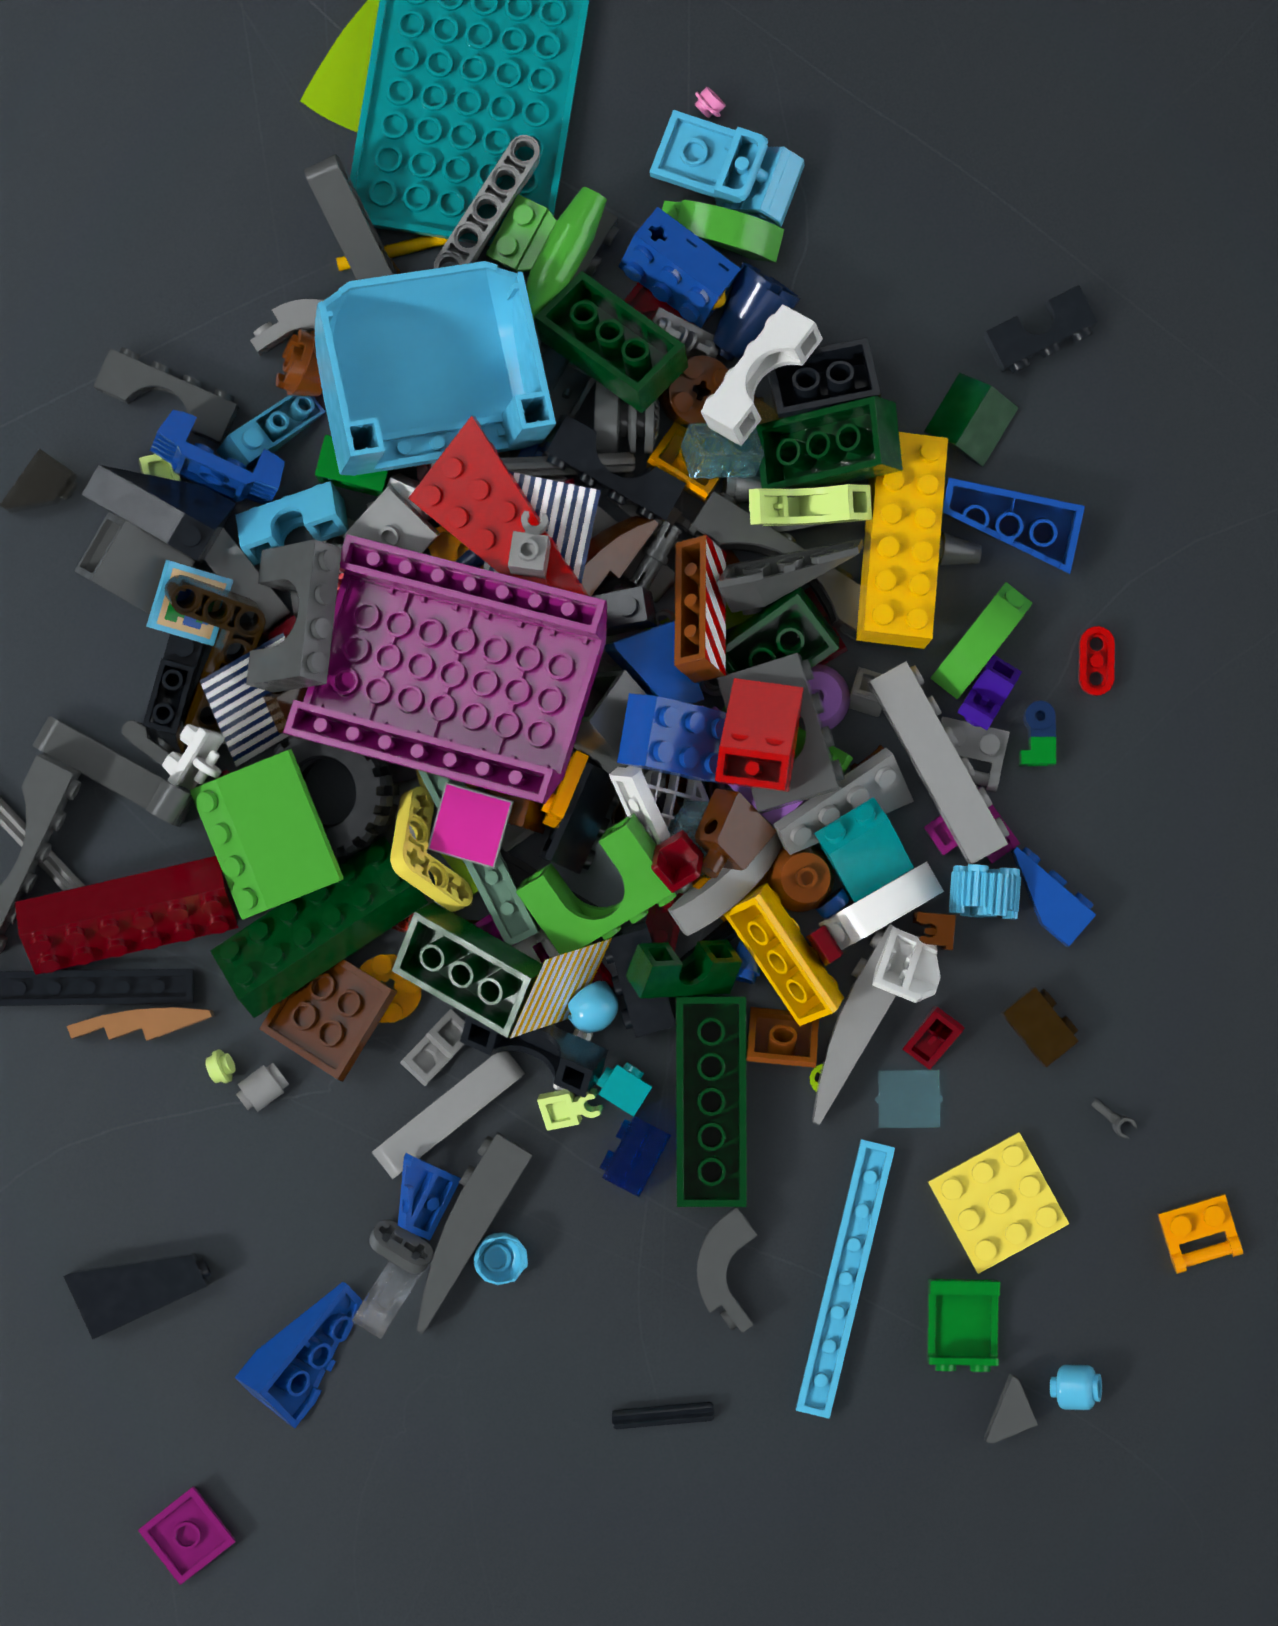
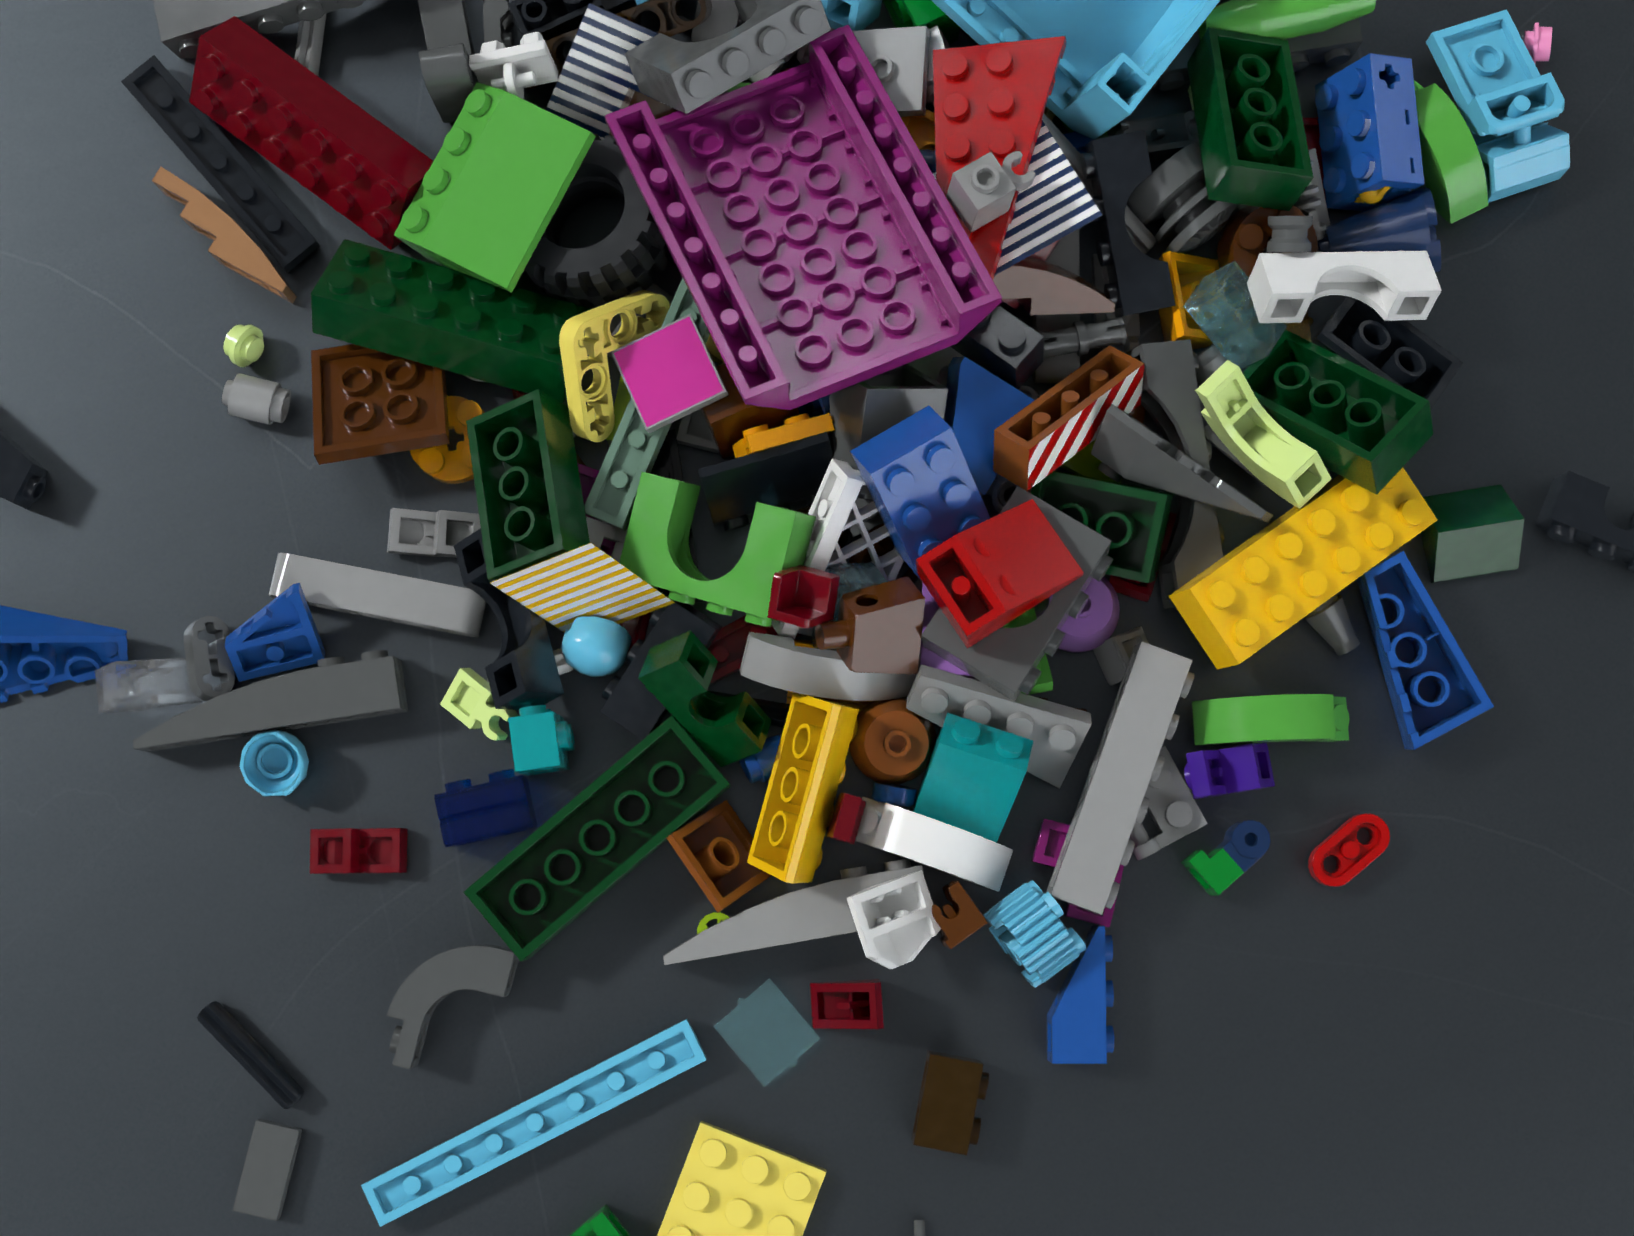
camera: 45 degrees right, 5 degrees down
none -> dark grey tile [232,1119,303,1221]
none -> dark red slope [310,828,408,874]
none -> dark grey wheel [1267,216,1313,252]

